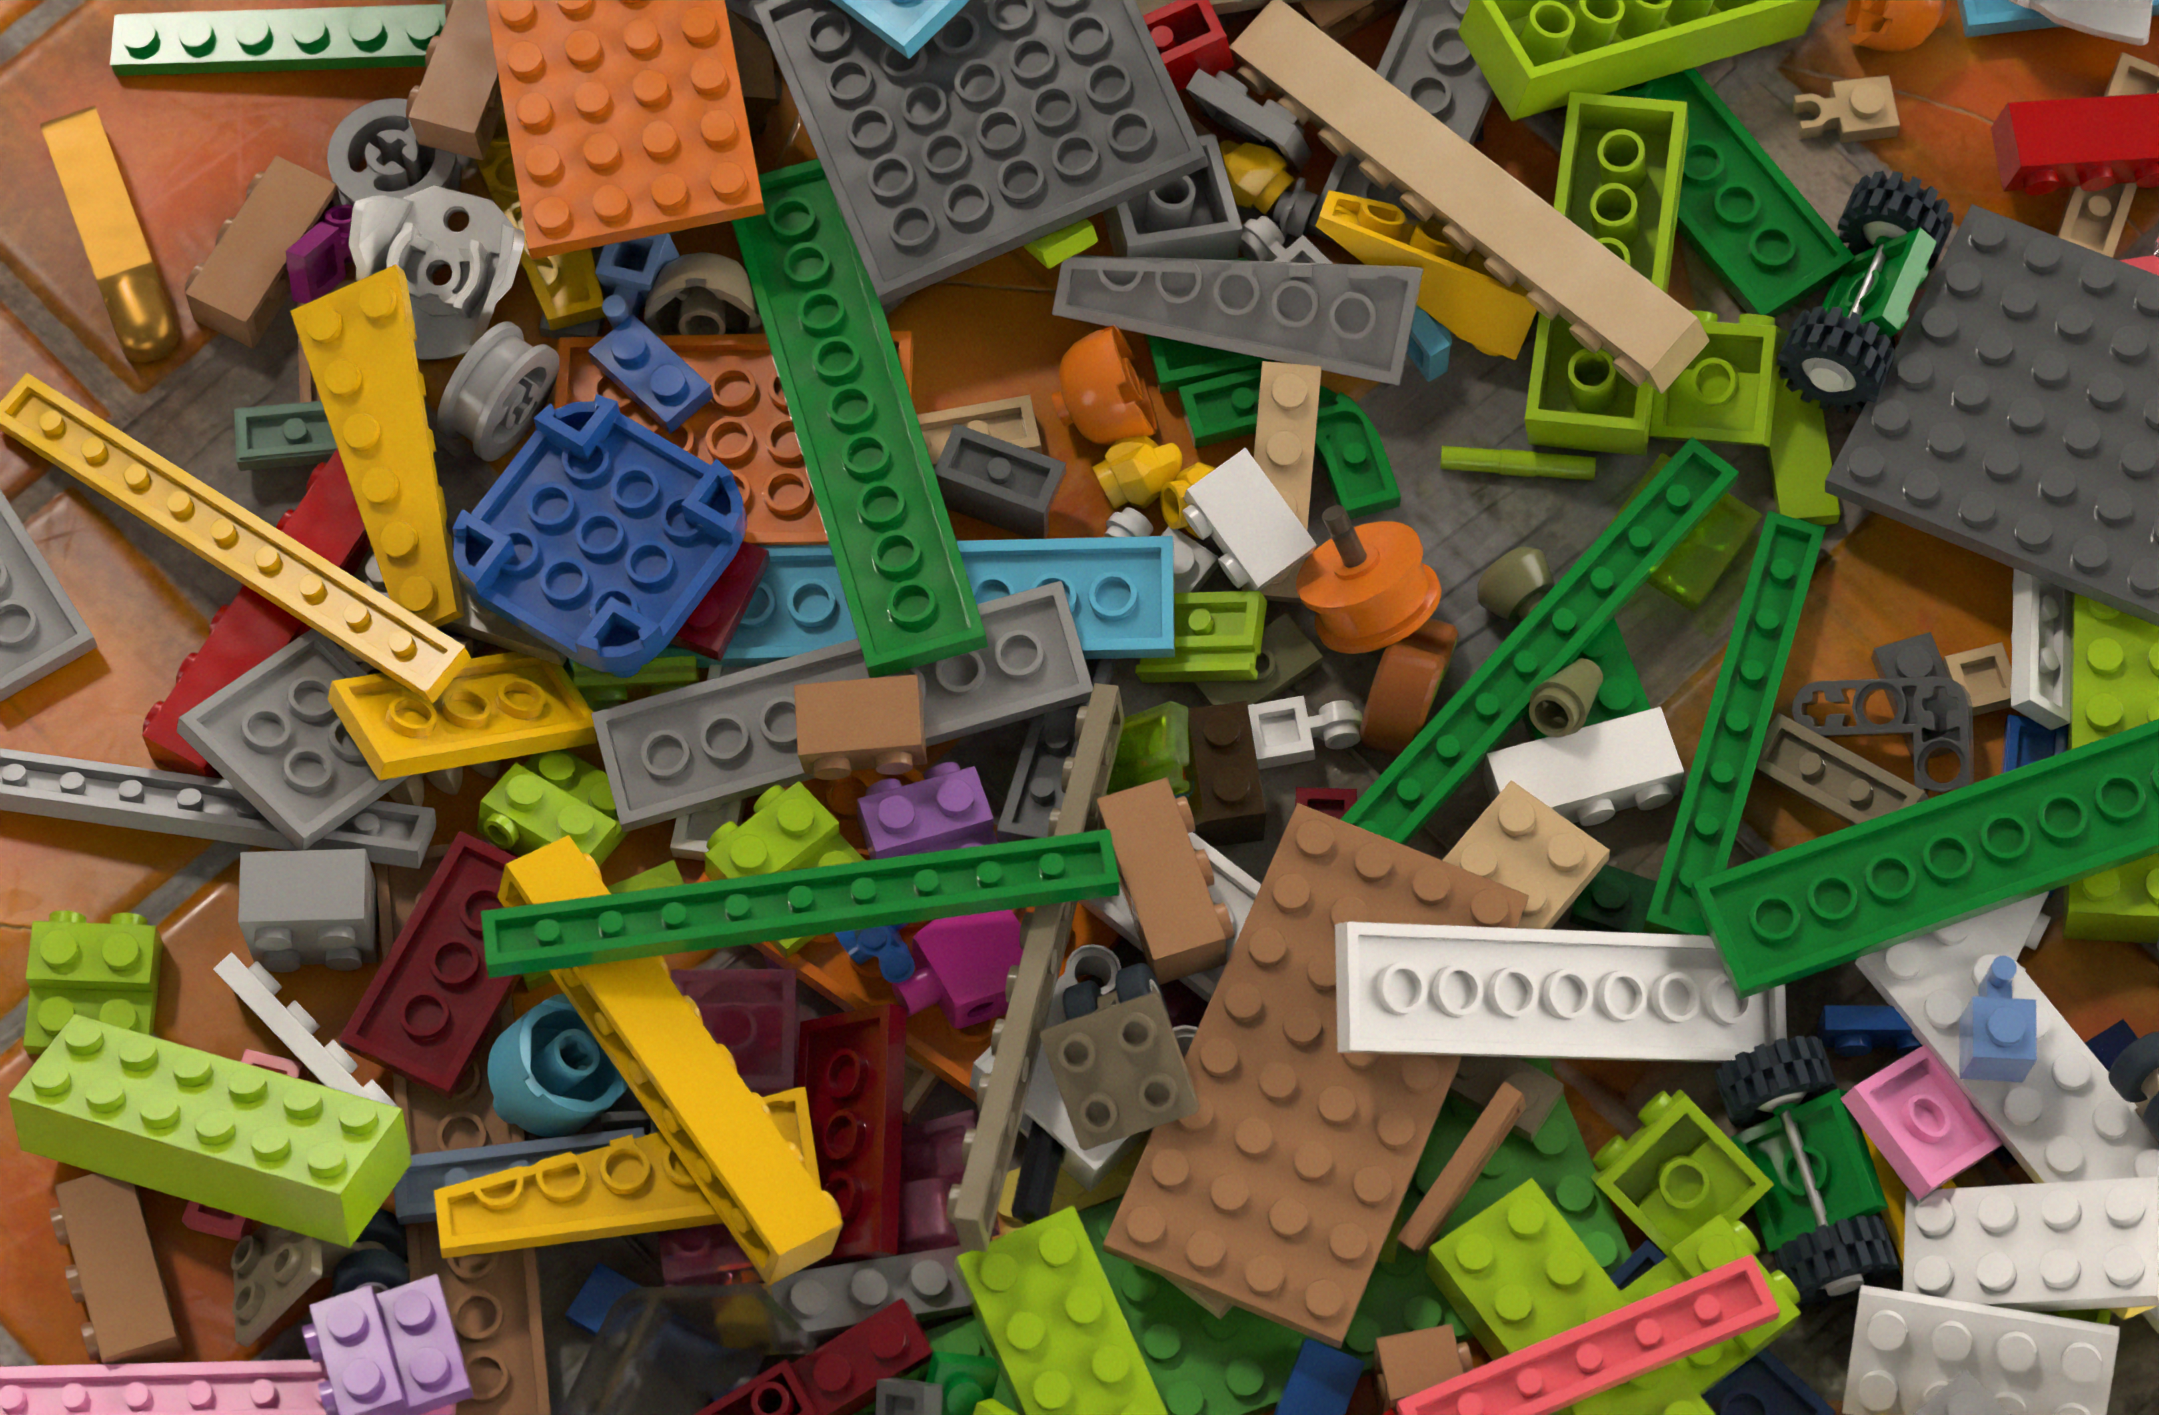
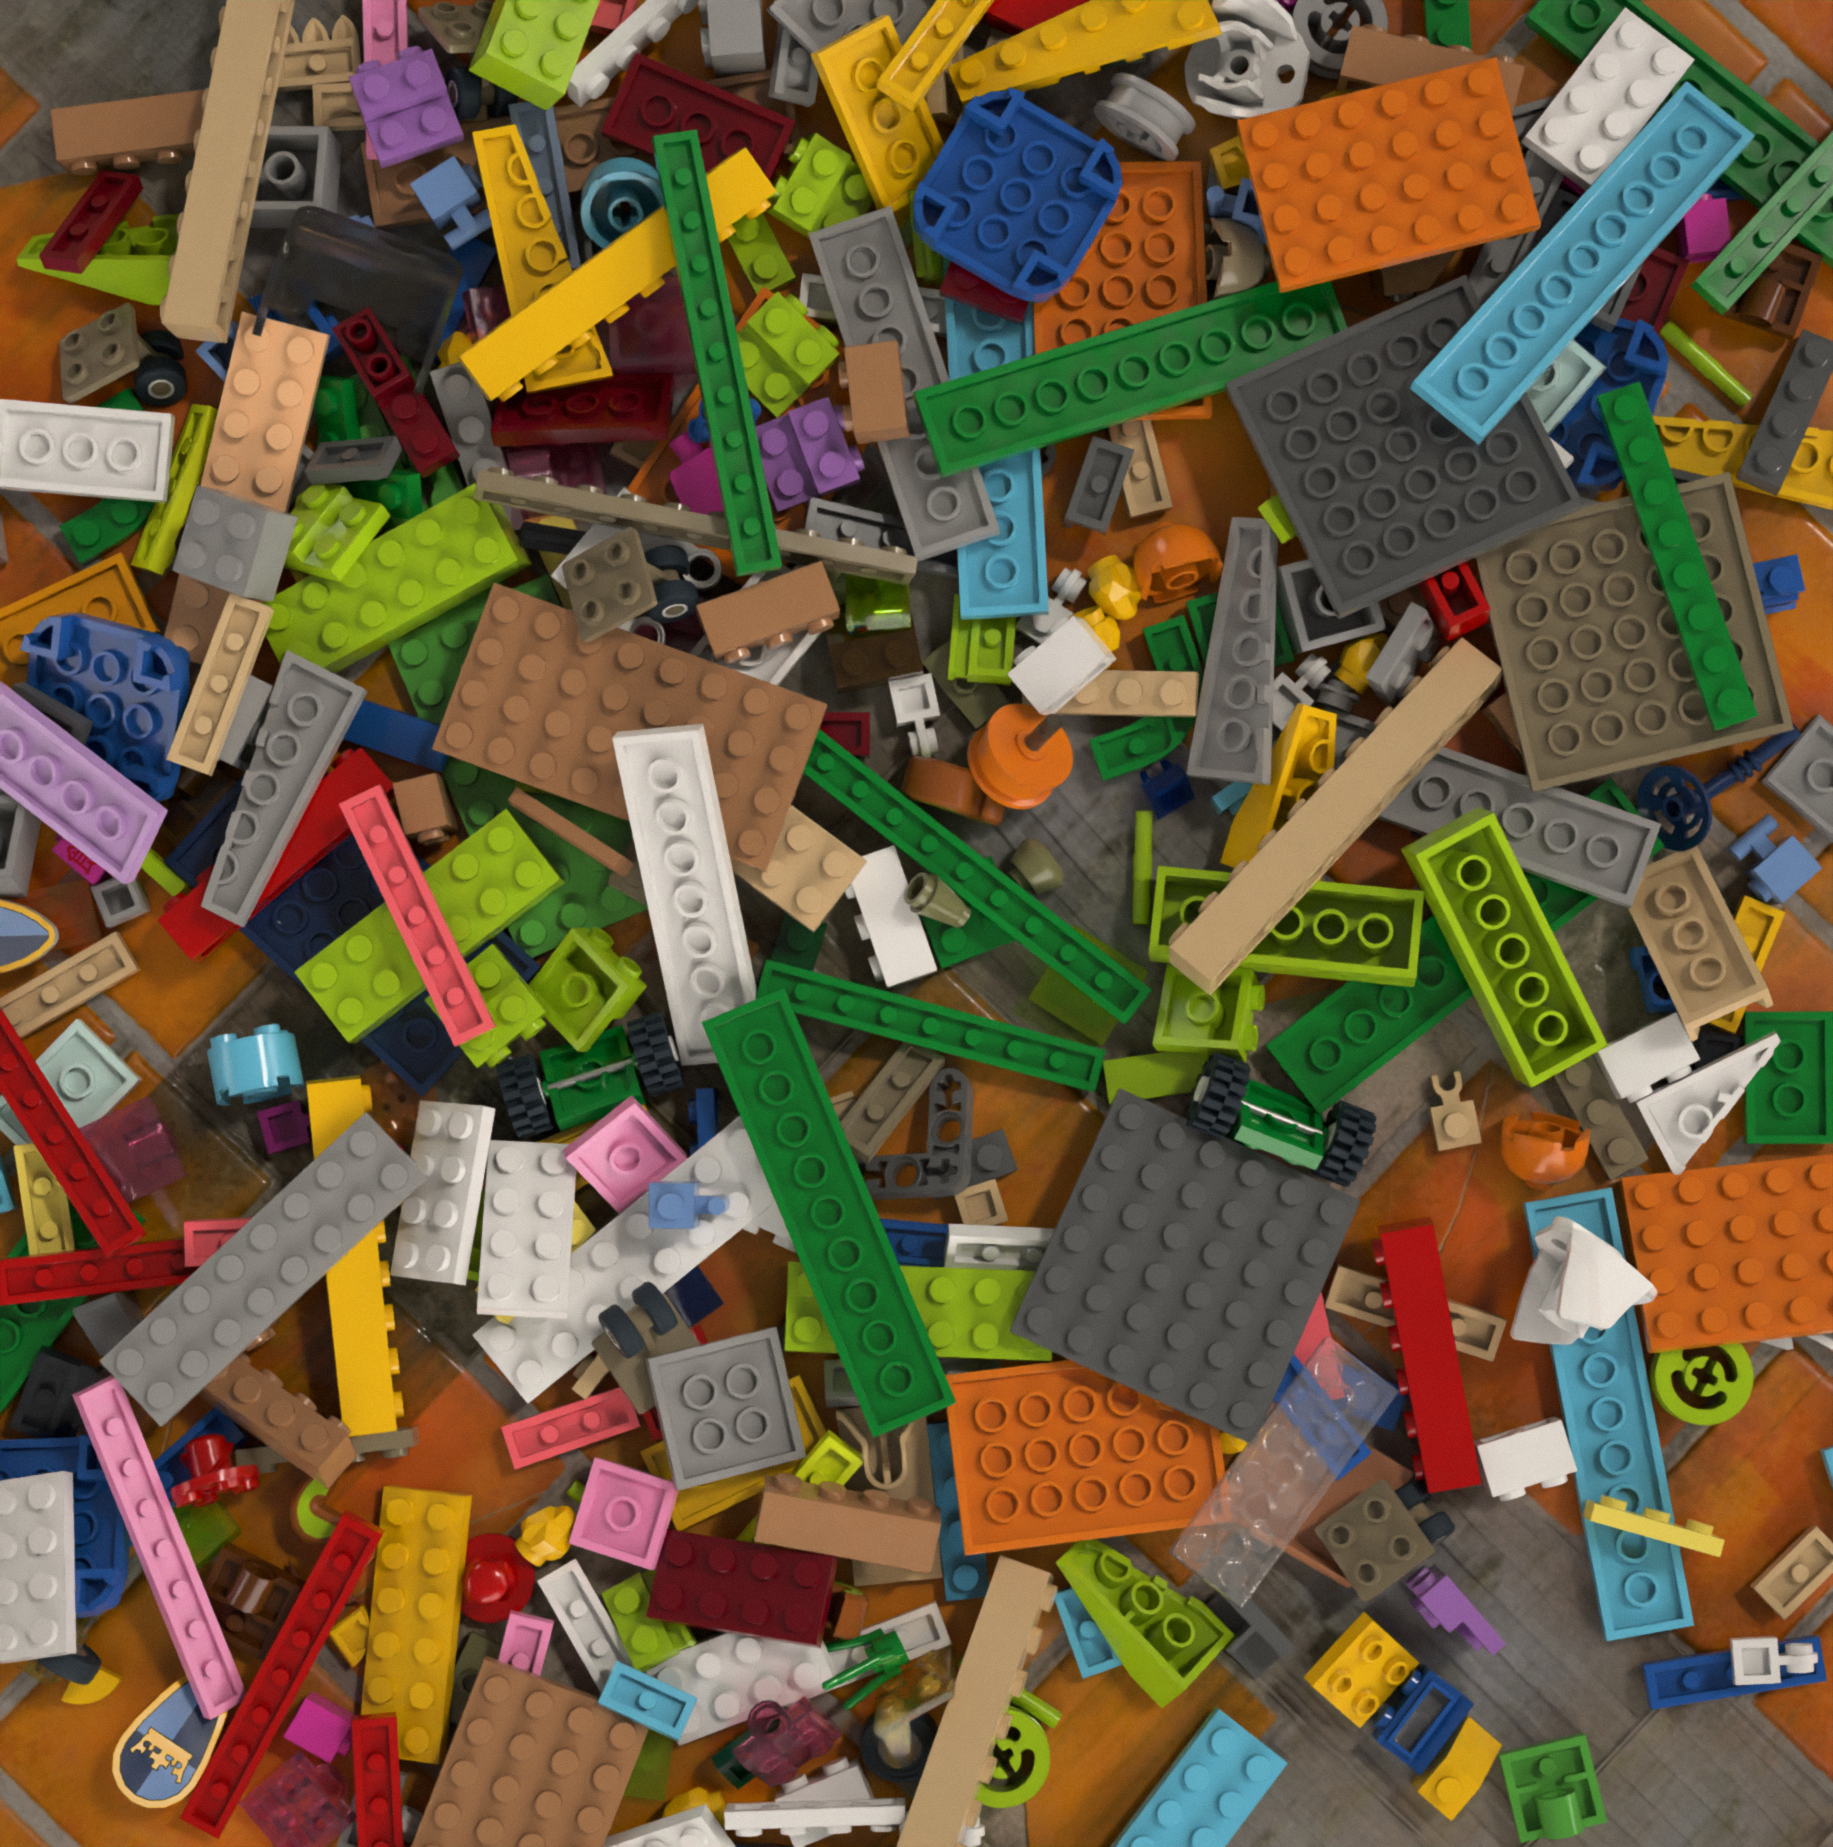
camera: 90 degrees right, 20 degrees up
blue plate [588,314,714,434] -> none
none -> medium blue brick [410,156,492,251]
none -> clear blue tile [1140,759,1195,819]

